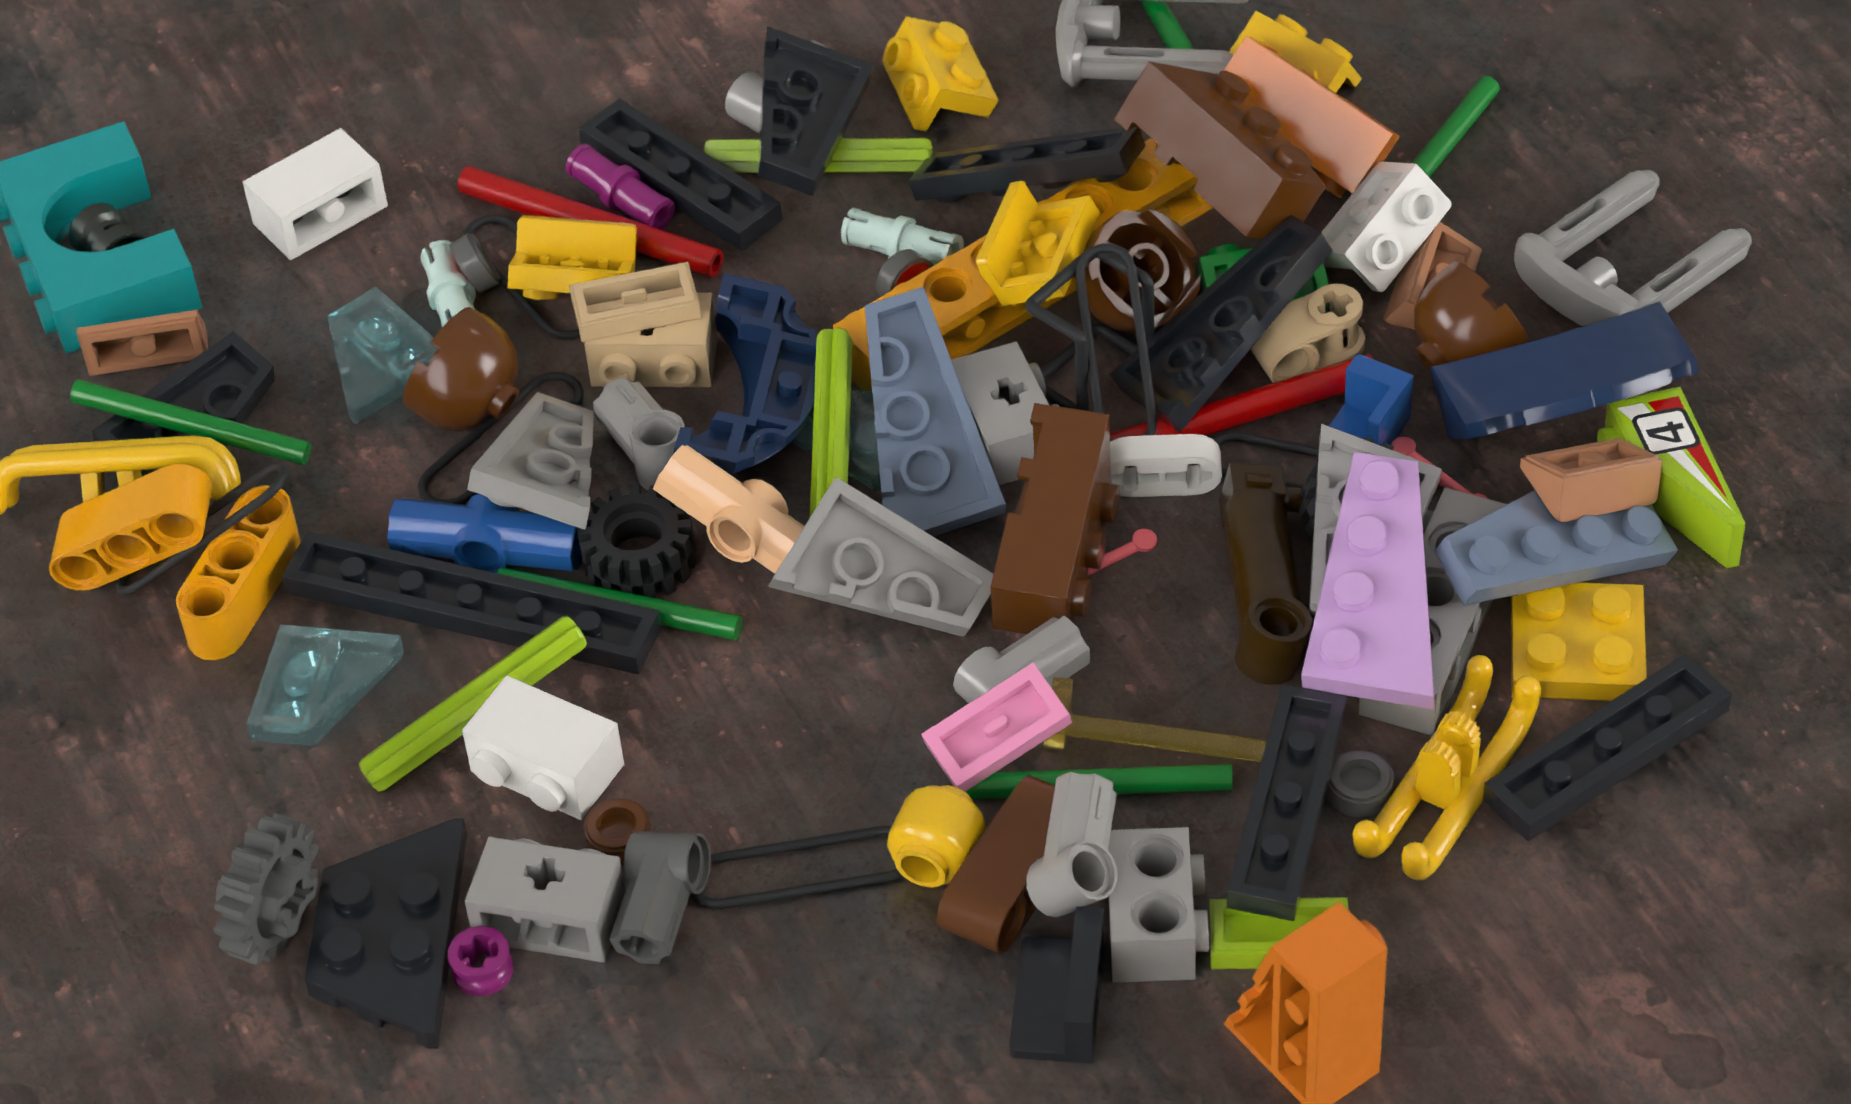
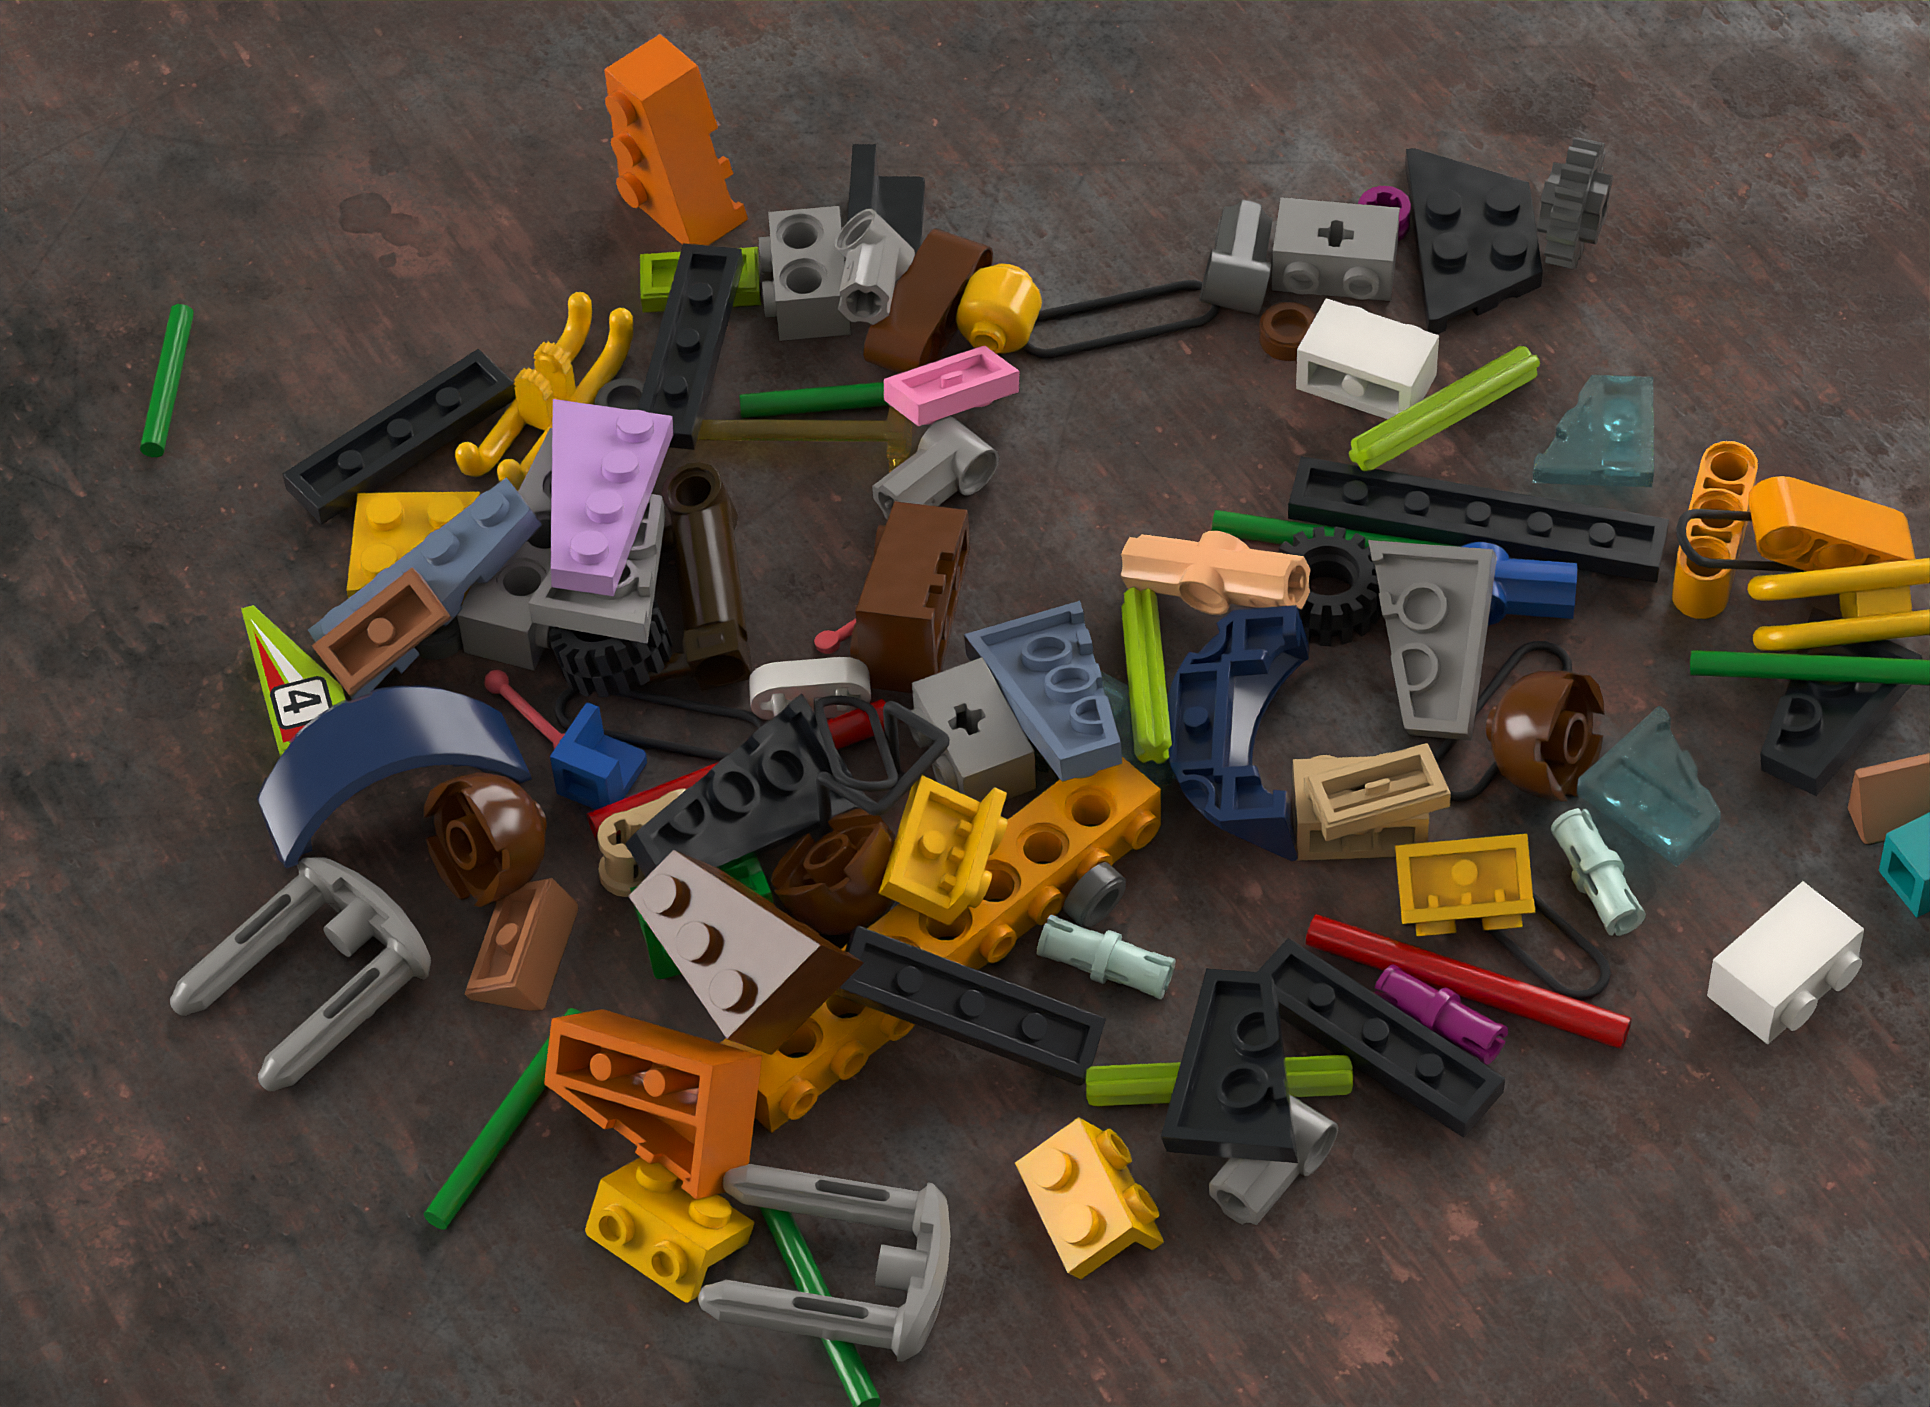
camera: 175 degrees right, 5 degrees up
dark grey tile [450,233,501,294] -> none
light grey piece [593,376,685,491] -> none
light grey wing [768,477,993,637] -> none
white bracket [1321,161,1451,292] -> none

